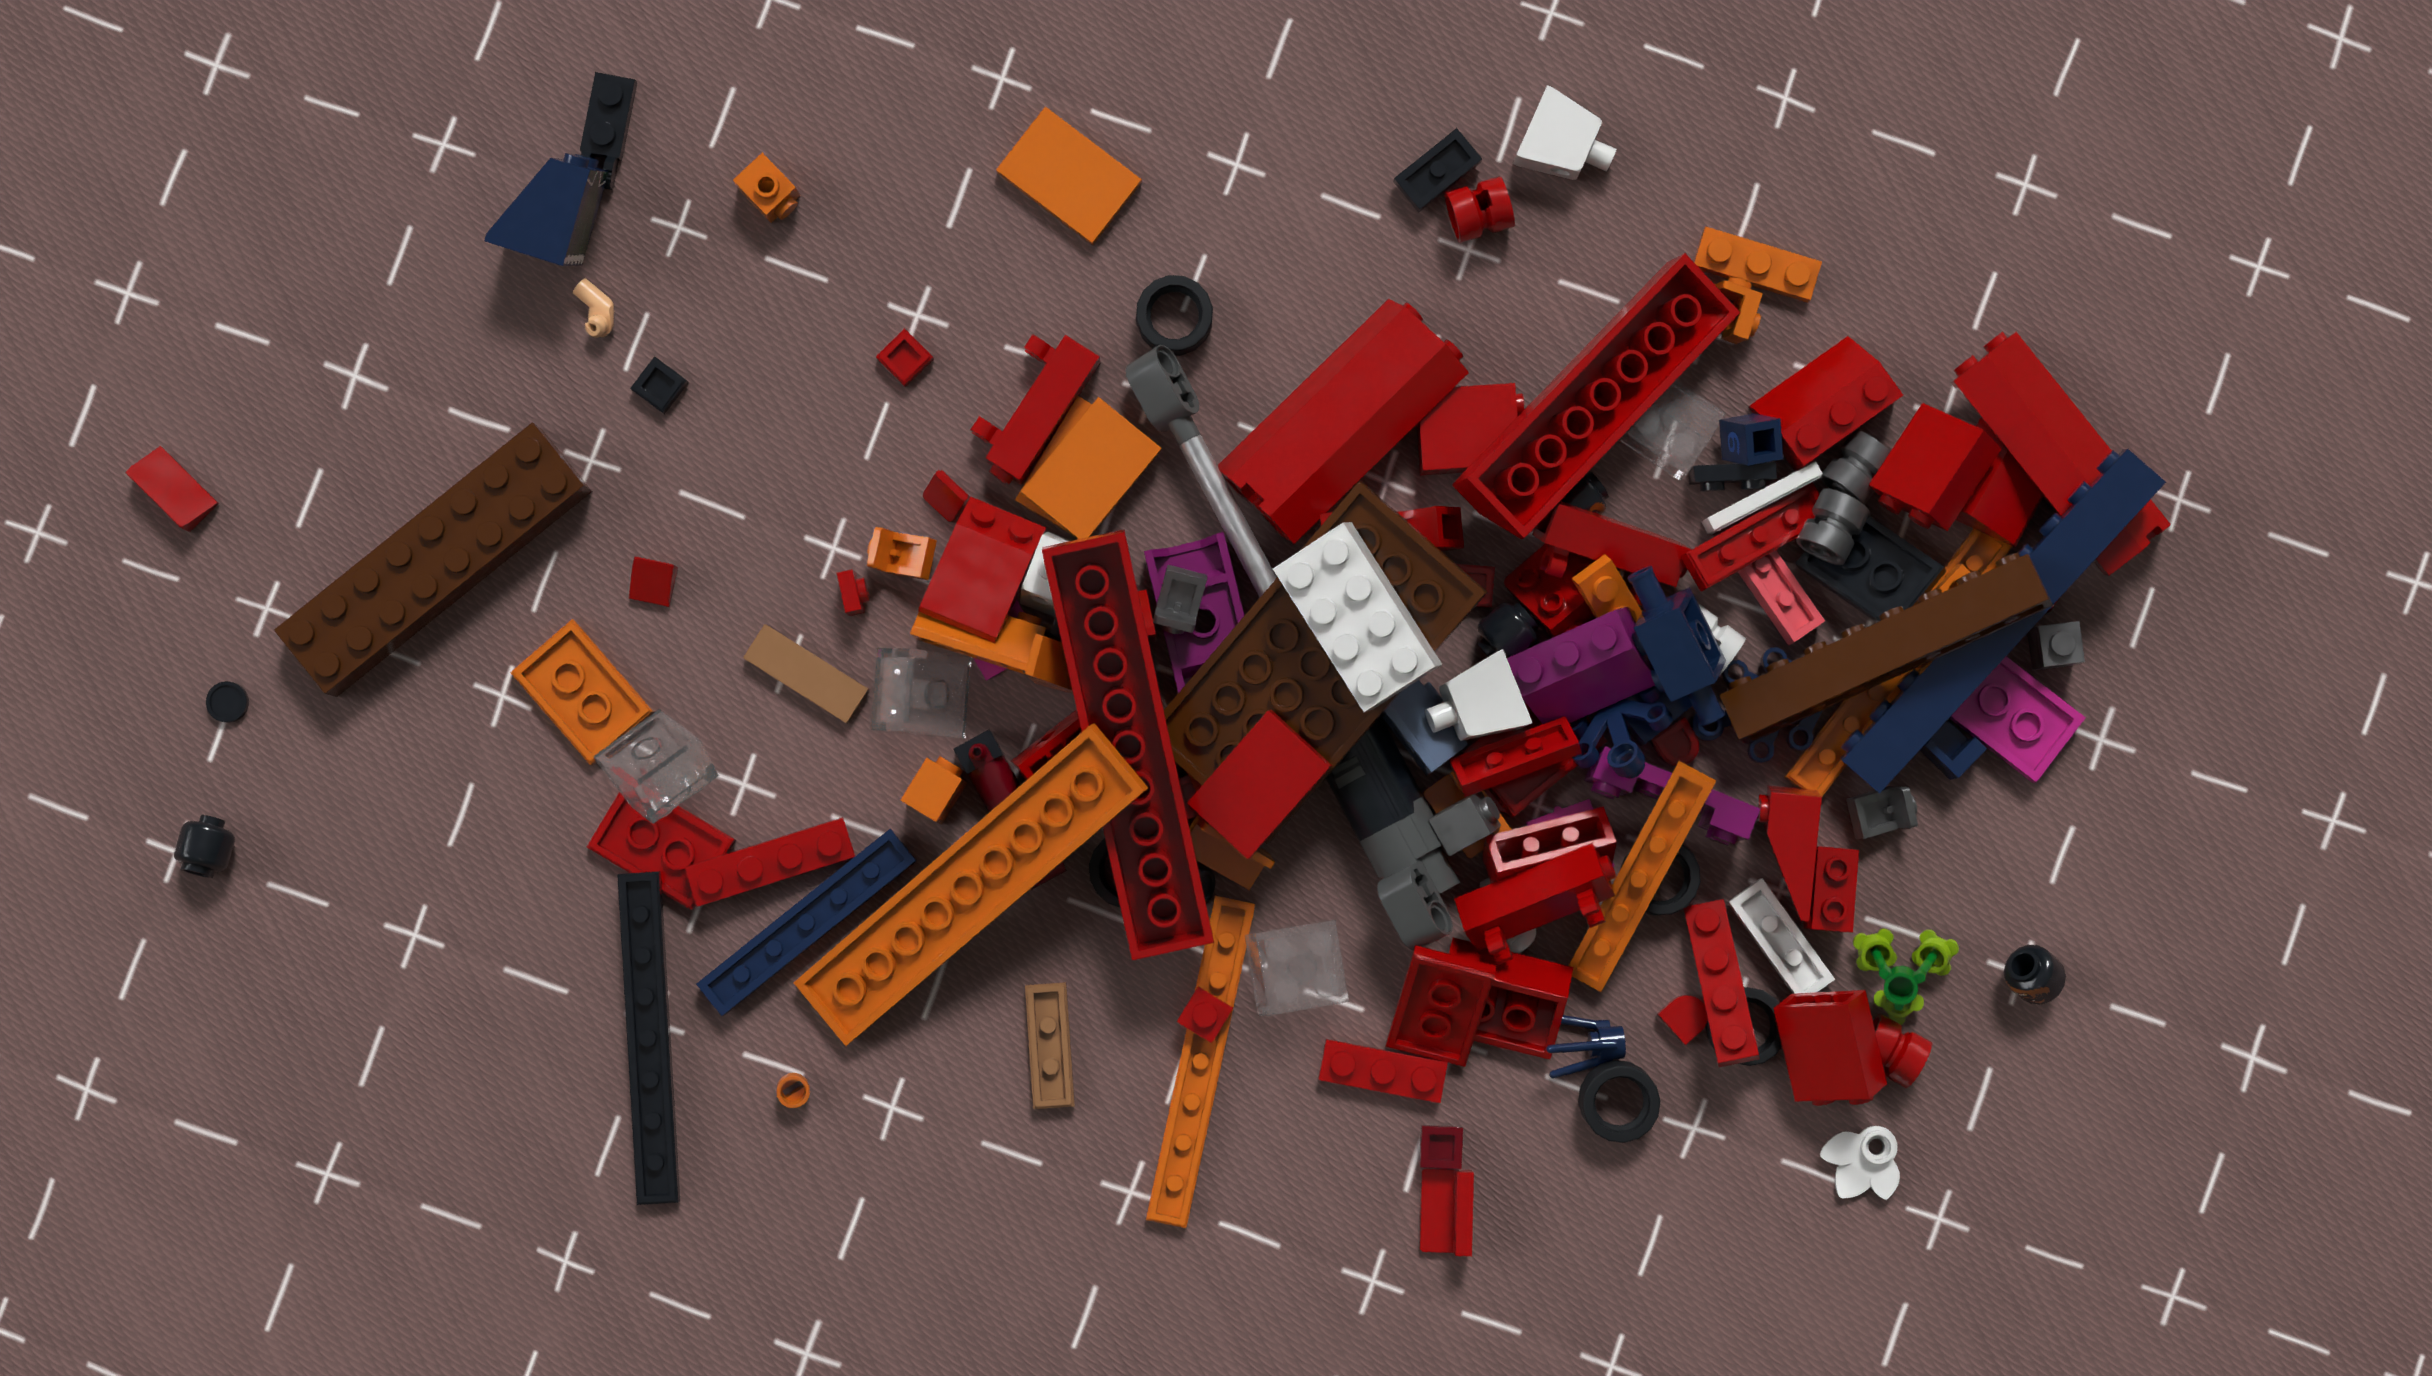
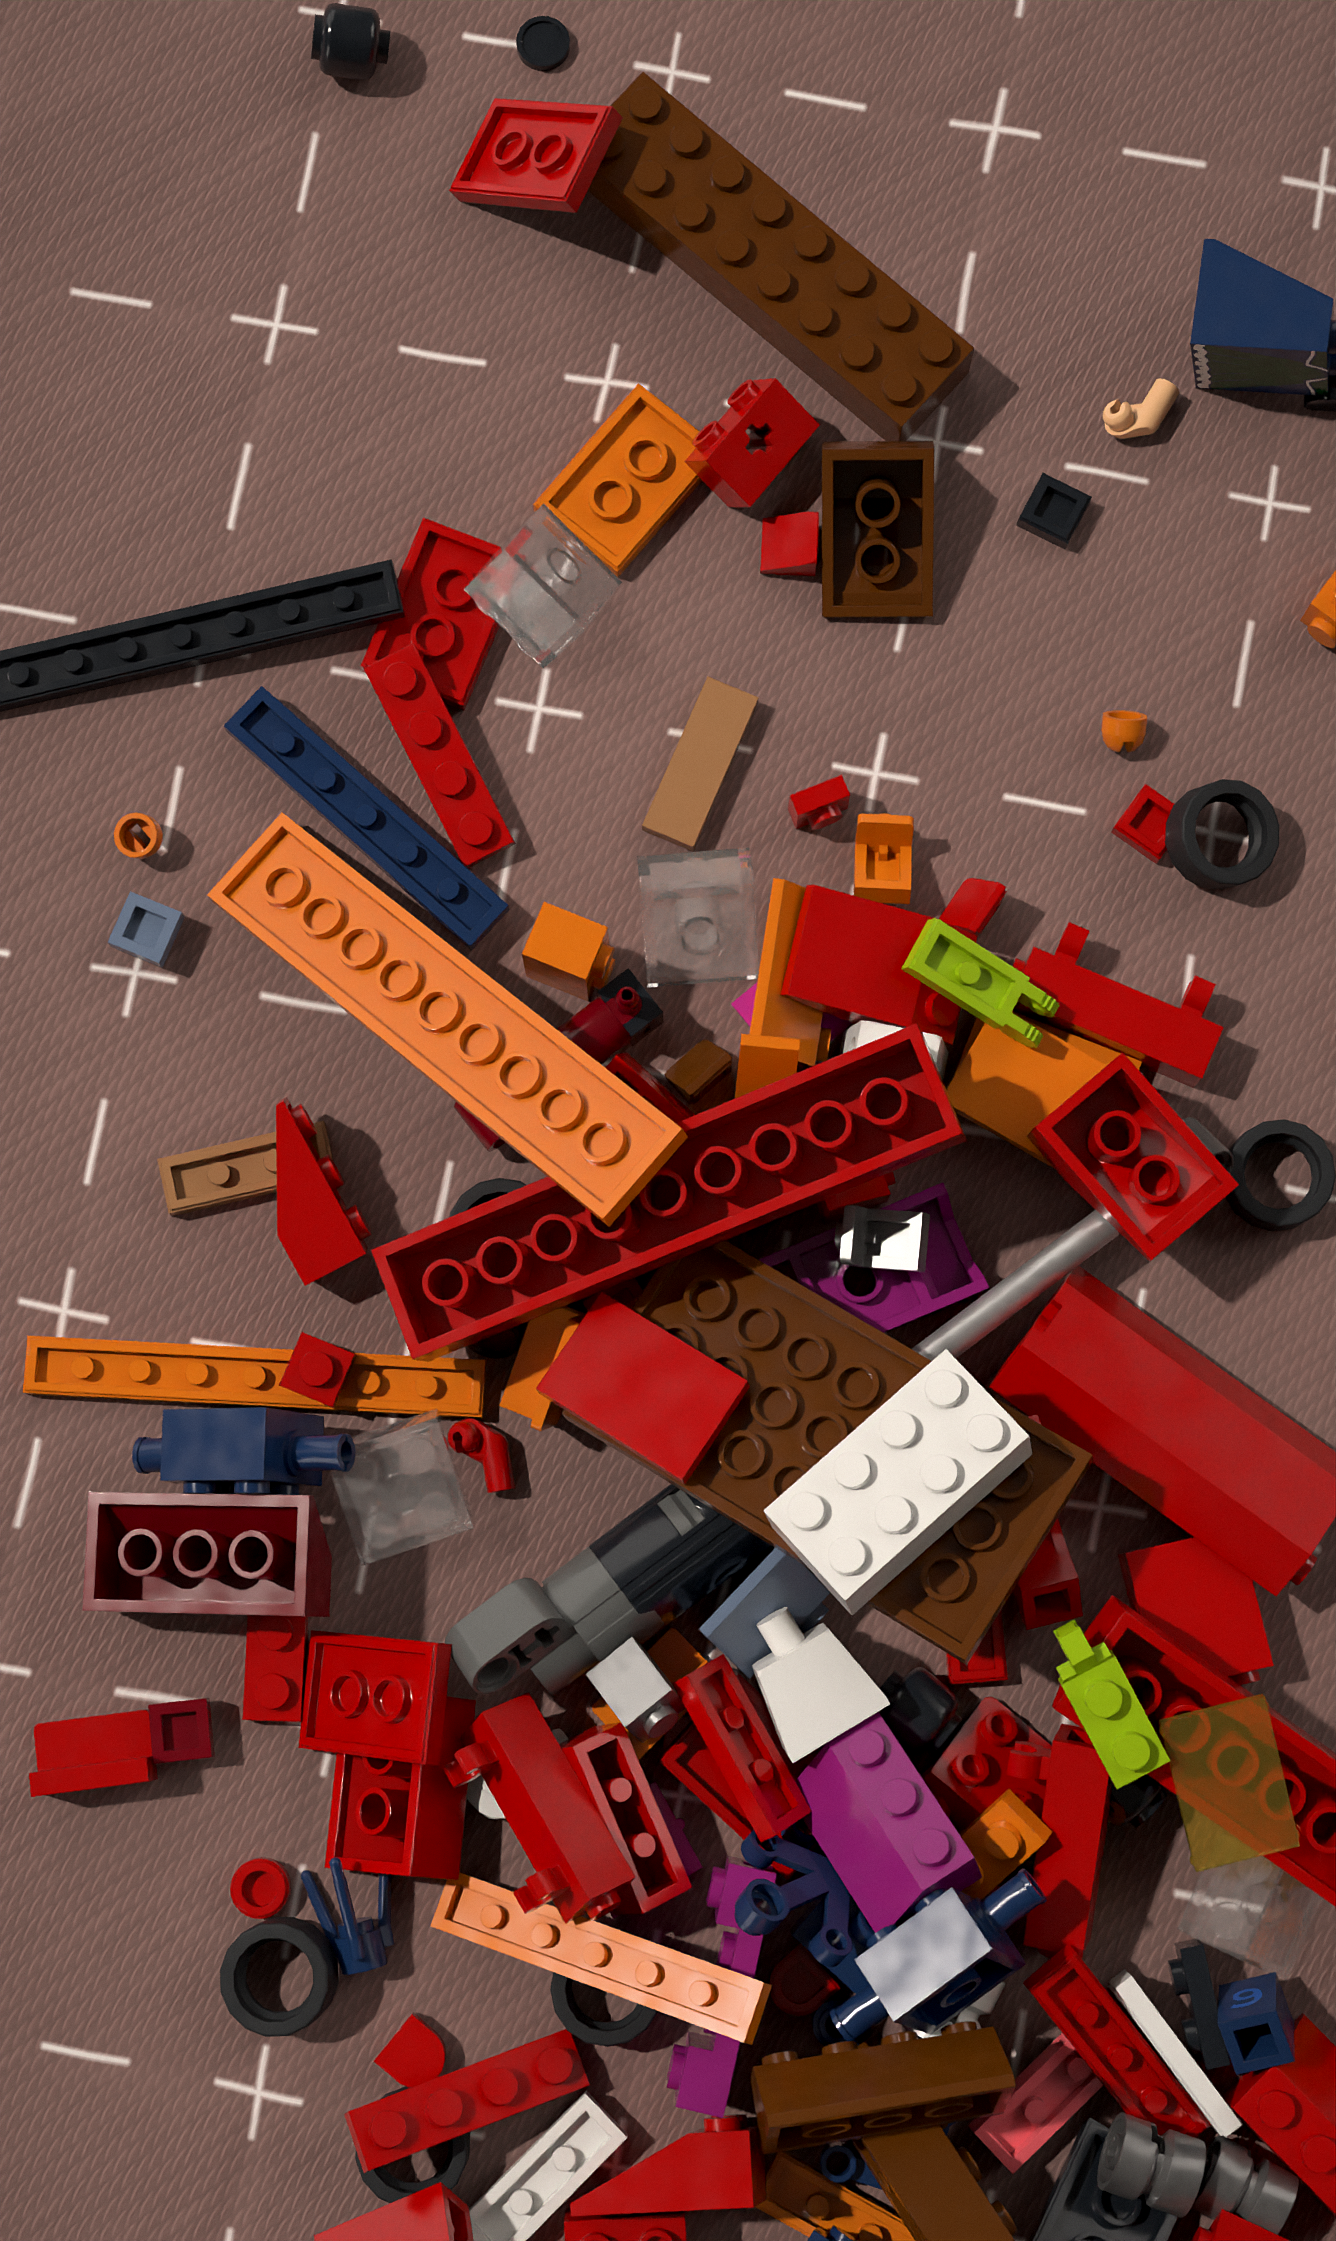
camera: 85 degrees right, 5 degrees down
none -> dark red slope [82,1492,332,1617]
none -> sand blue plate [108,891,185,968]
none -> dark blue brick [132,1408,356,1495]
none -> red tile [230,1857,291,1919]
none -> red slope [276,1097,372,1286]
none -> red arm [447,1418,516,1493]
none -> red tile [449,98,623,213]
none -> reddish brown slope [665,1039,733,1105]
none -> red brick [684,378,820,507]
none -> reddish brown slope [750,2021,1016,2155]
none -> reddish brown slope [822,441,934,617]
none -> lime hinge [901,918,1060,1048]
none -> red slope [1027,1052,1239,1262]
none -> lime hinge [1053,1620,1171,1789]
none -> orange hinge [1101,710,1147,753]
none -> clear yellow piece [1159,1694,1300,1872]
none -> black tyre [1165,779,1280,890]

